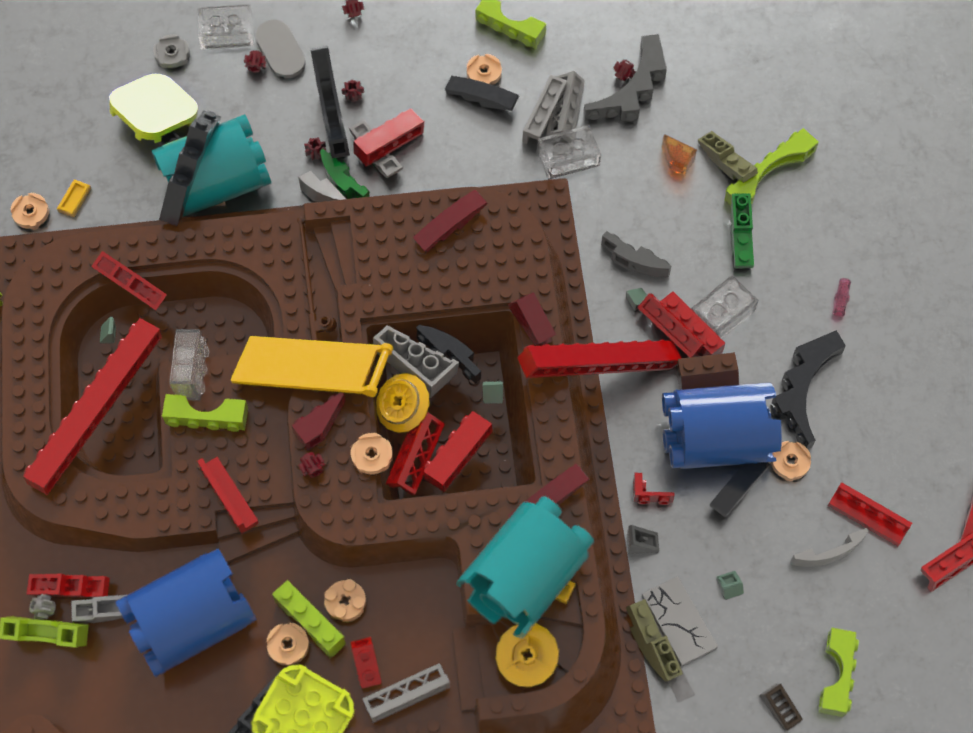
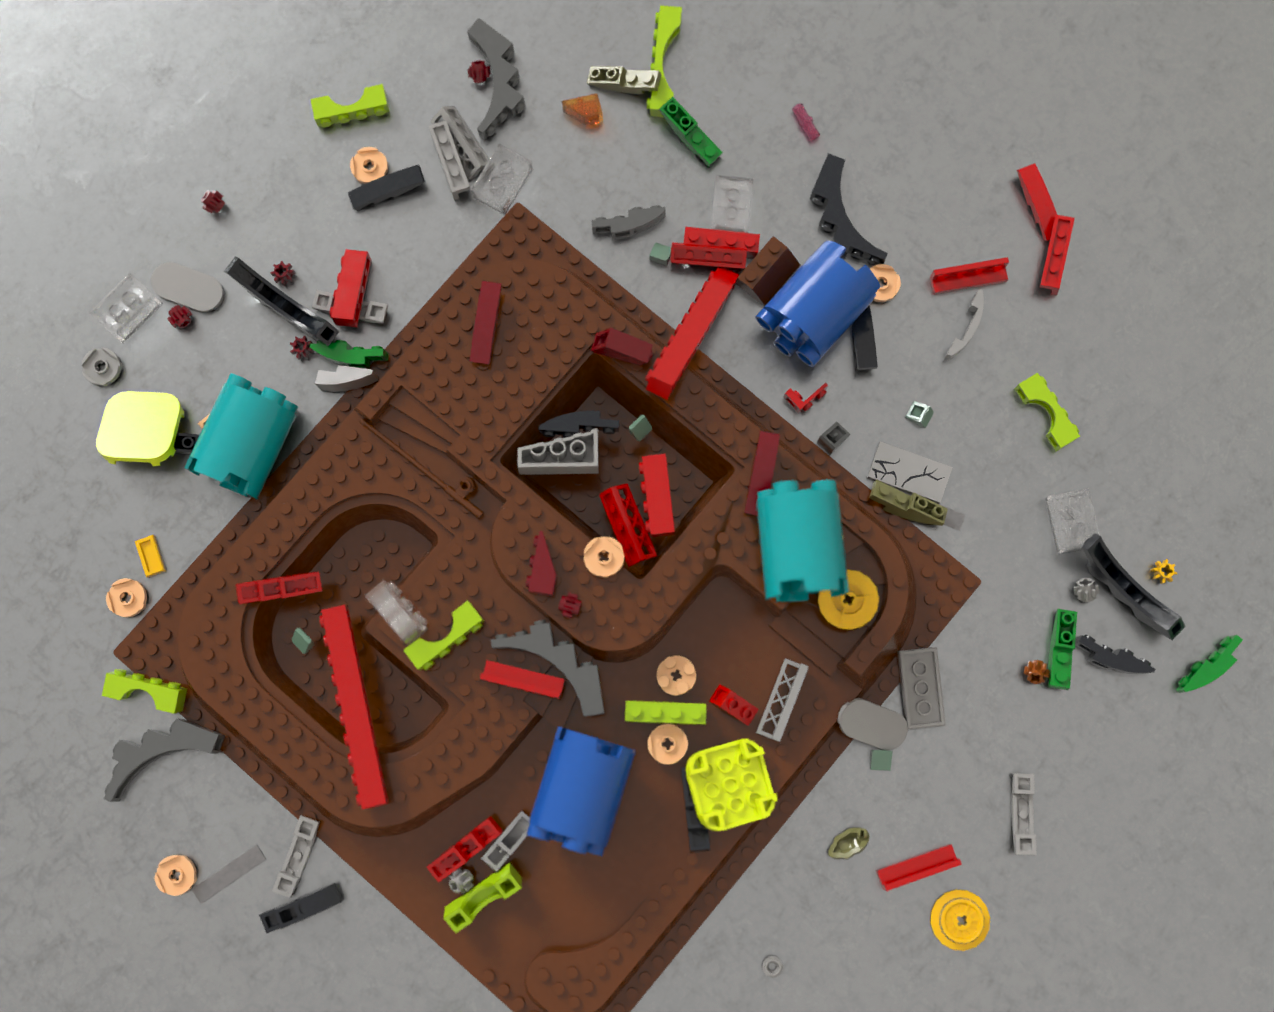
camera: 40 degrees left, 15 degrees up
black arch [159,110,221,226] -> none
yellow flag [231,336,393,397] -> none
yellow piece [376,373,429,433] -> none
dark brown slope [760,683,803,731] -> none
none -> dark grey arch [491,620,605,717]

